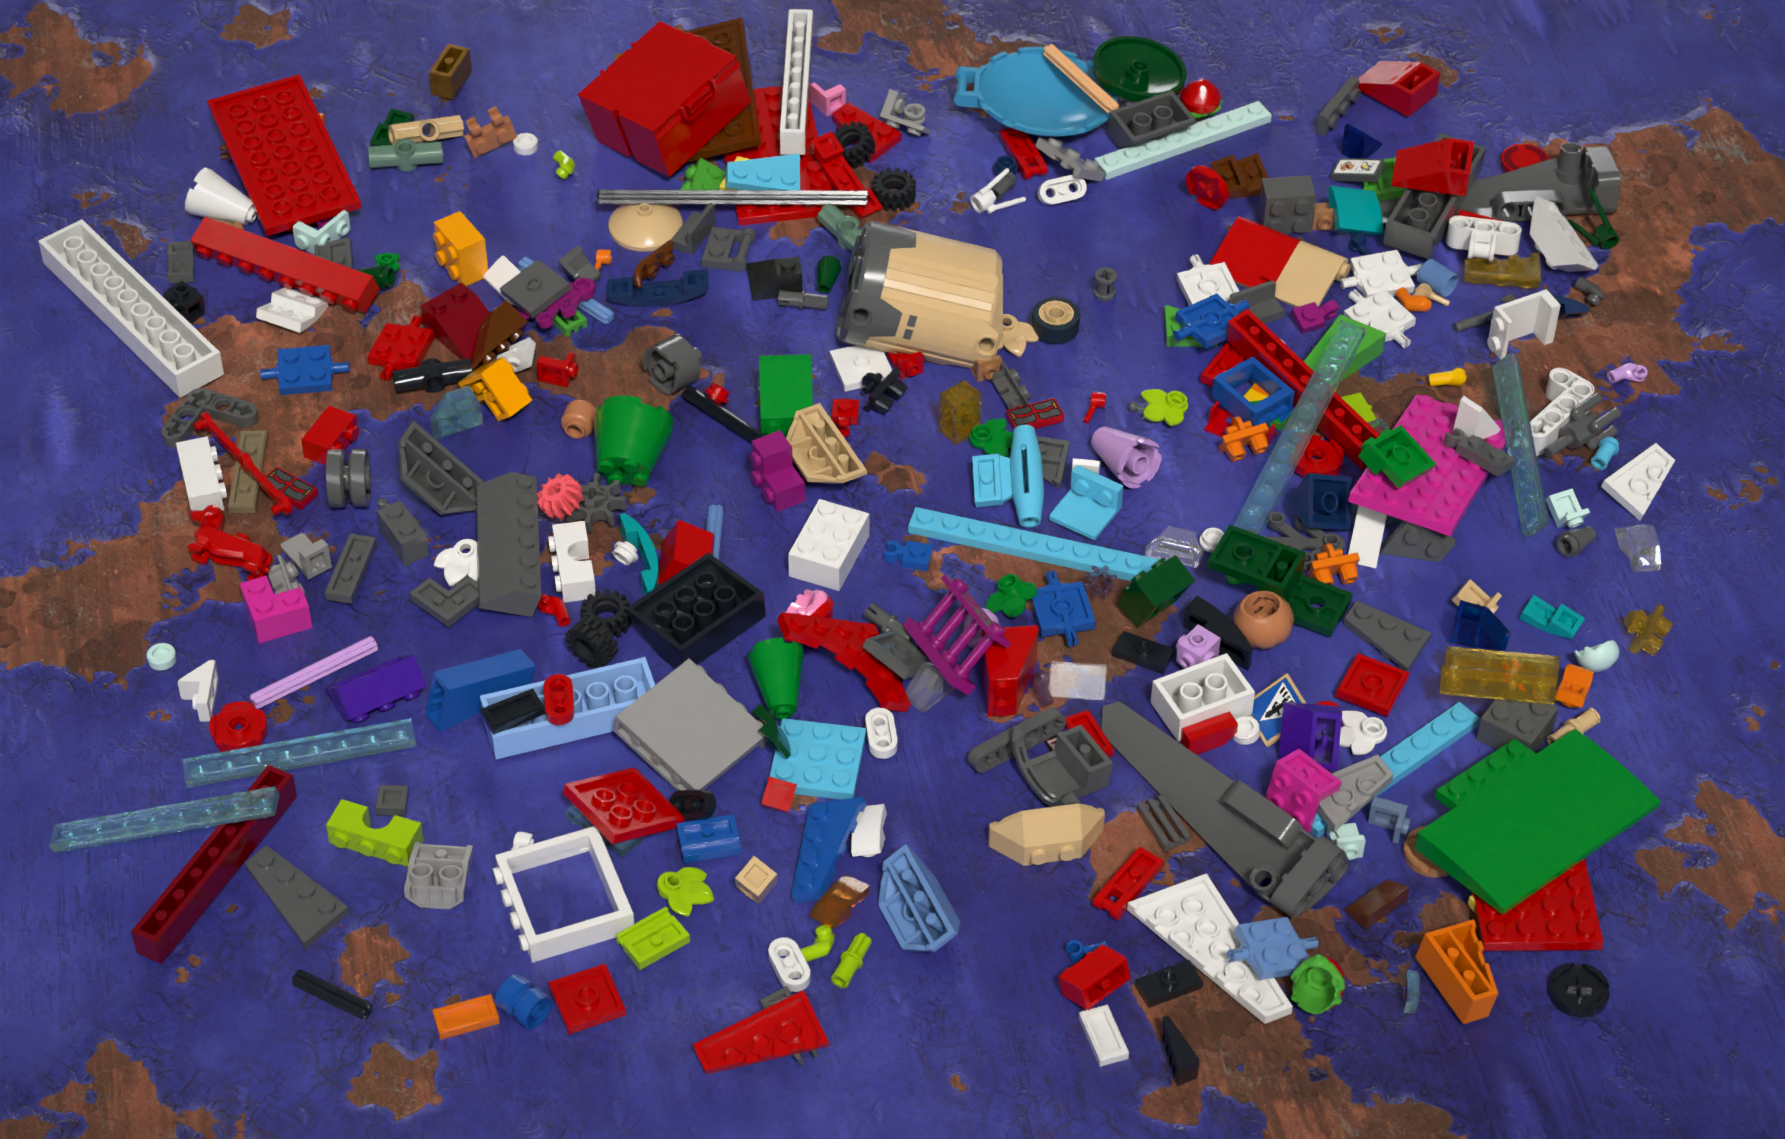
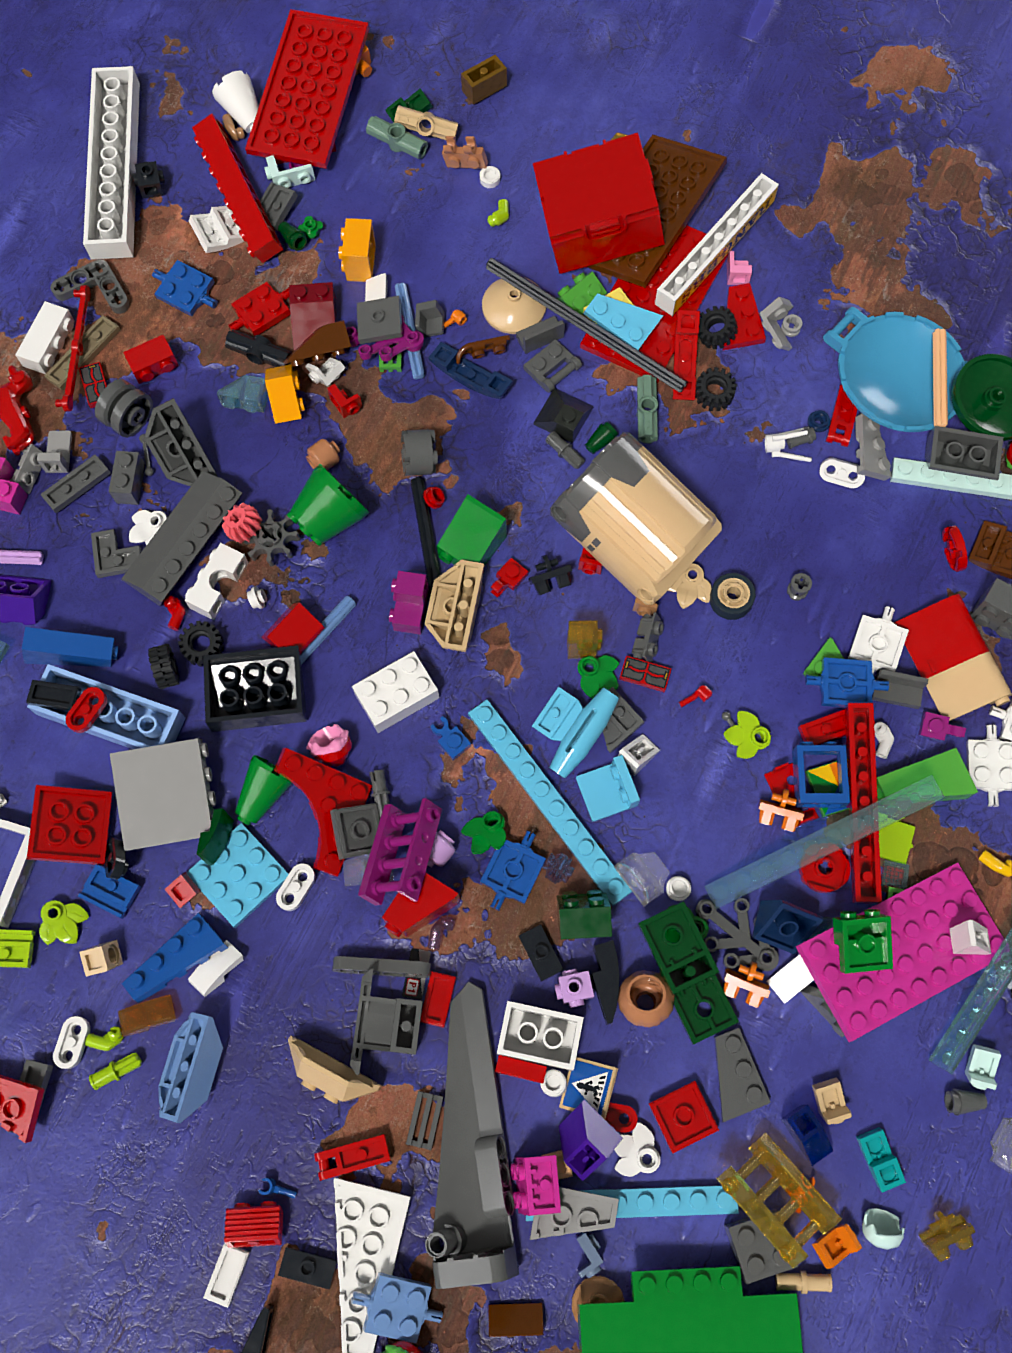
camera: 40 degrees right, 25 degrees up
dark grey slope [167,241,195,284] -> none
teal slope [620,513,659,596] -> none
white plate [830,345,892,392] -> none
clear panel [1049,661,1107,700] -> none
lavender cone [1091,426,1162,488] -> none
light aqua bracket [1326,823,1366,860] -> none
dark grey plate [1444,428,1516,477] -> none

